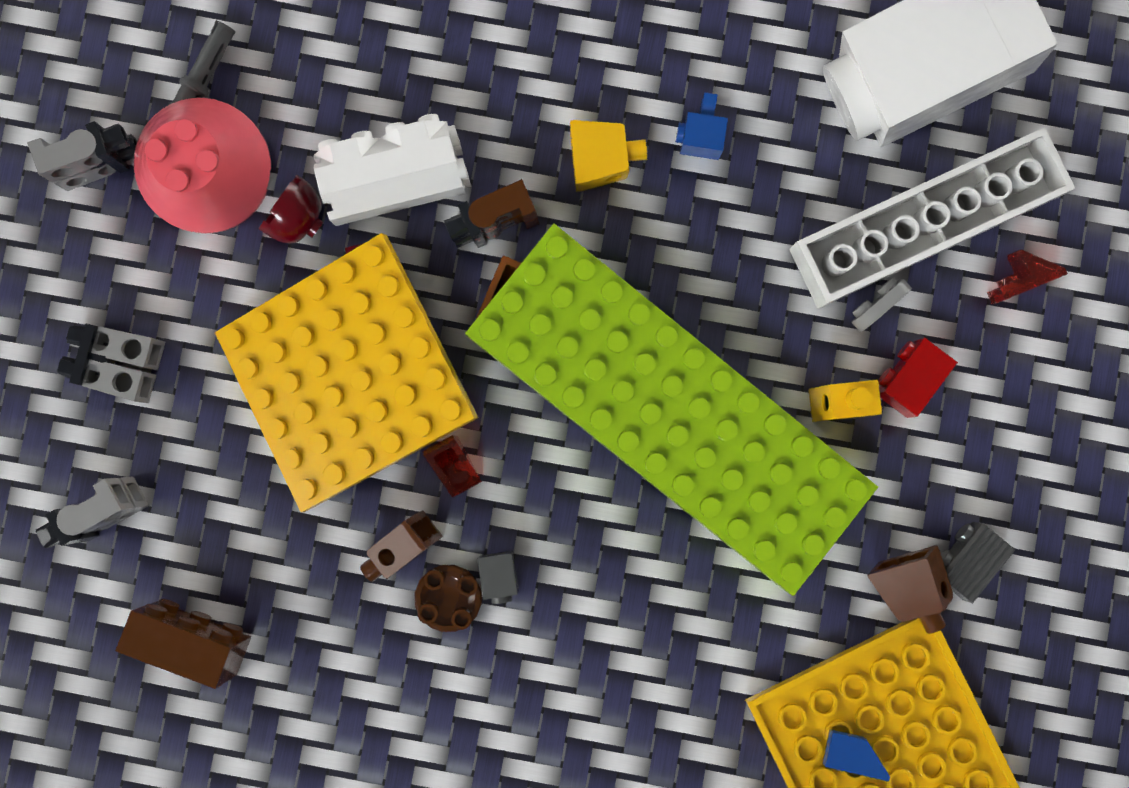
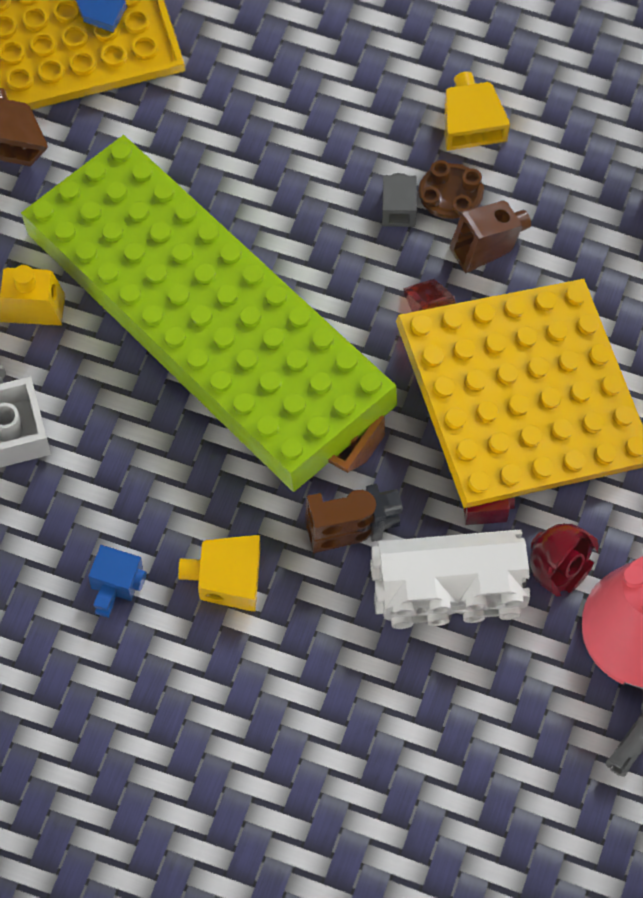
camera: 175 degrees left, 20 degrees down
none -> yellow torso [444,72,510,151]

